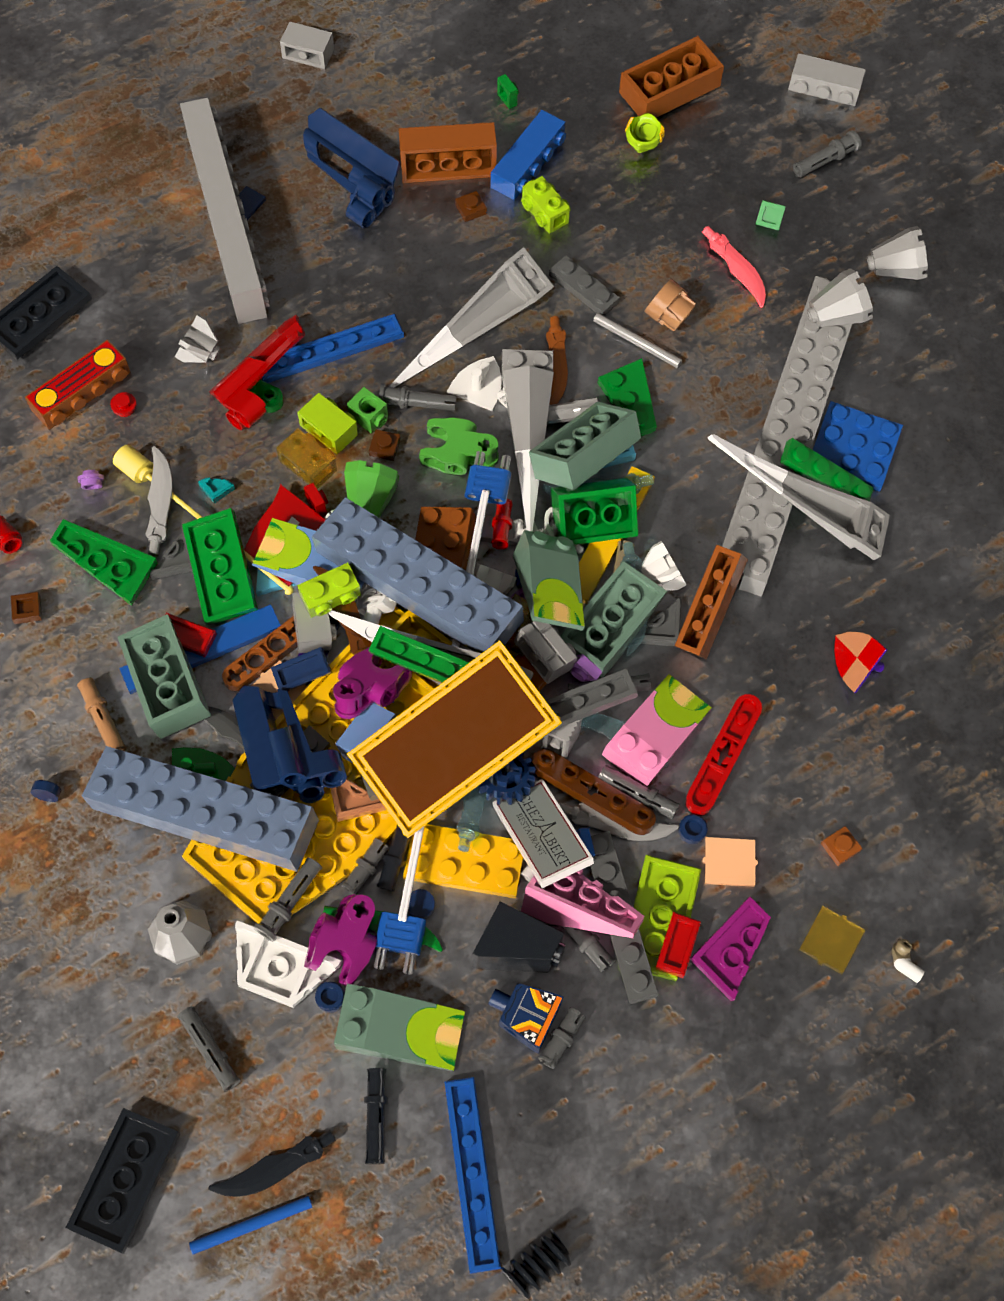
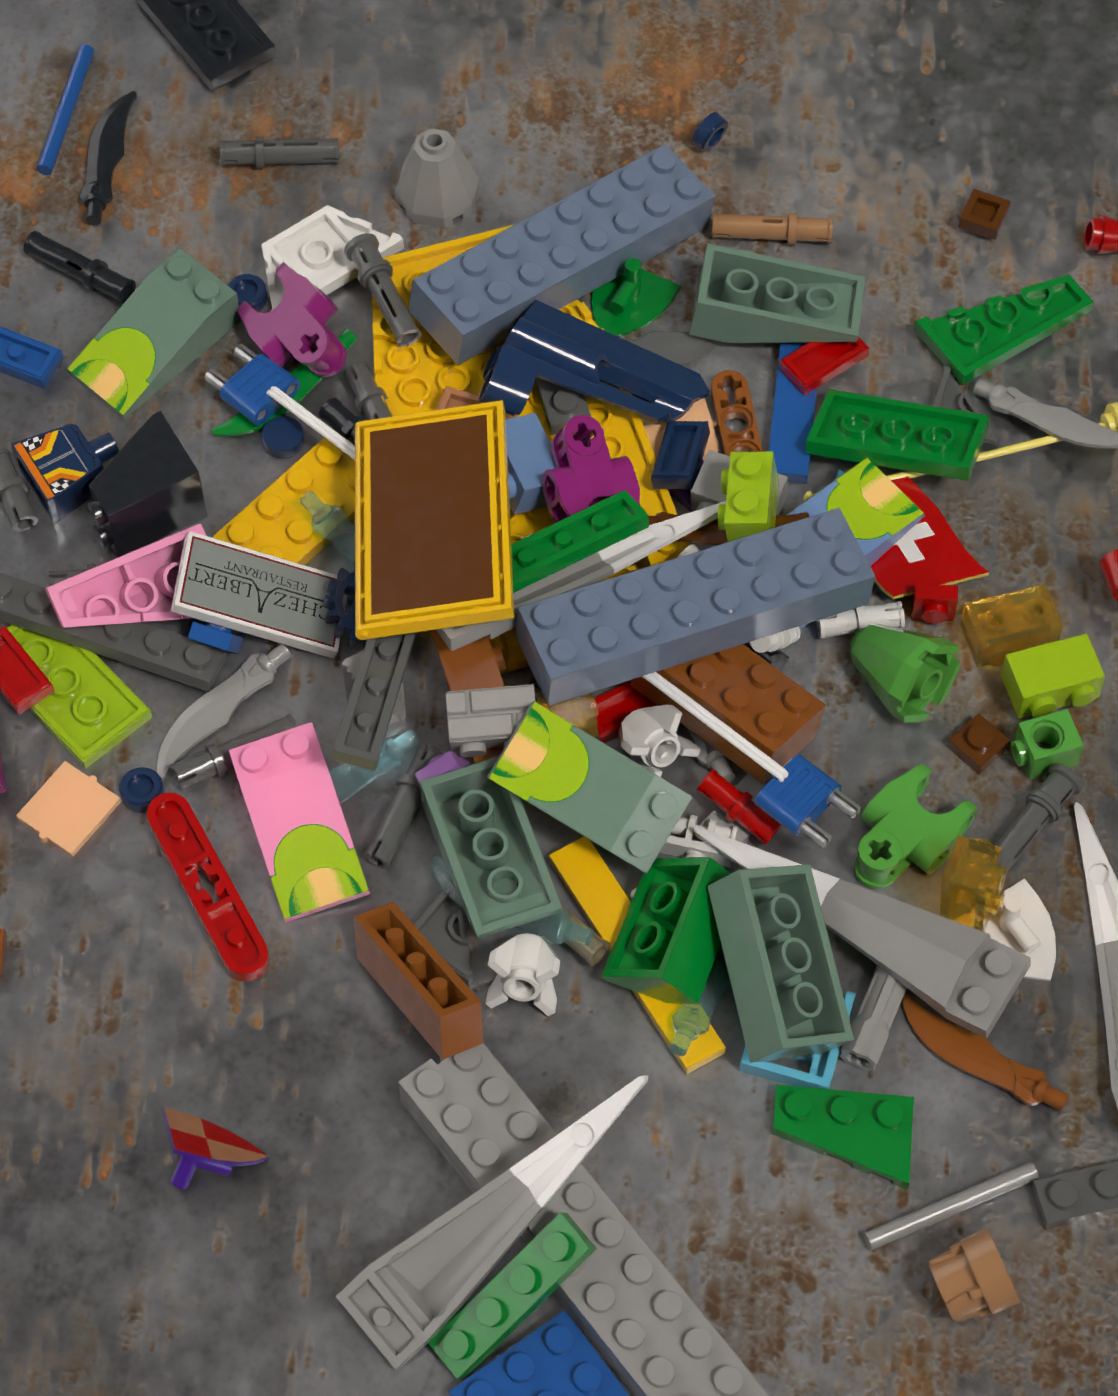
camera: 125 degrees right, 5 degrees down
teal tile [198,477,235,504] -> none
reddish brown piece [531,749,656,835] -> none
none -> clear yellow brick [940,835,1007,932]

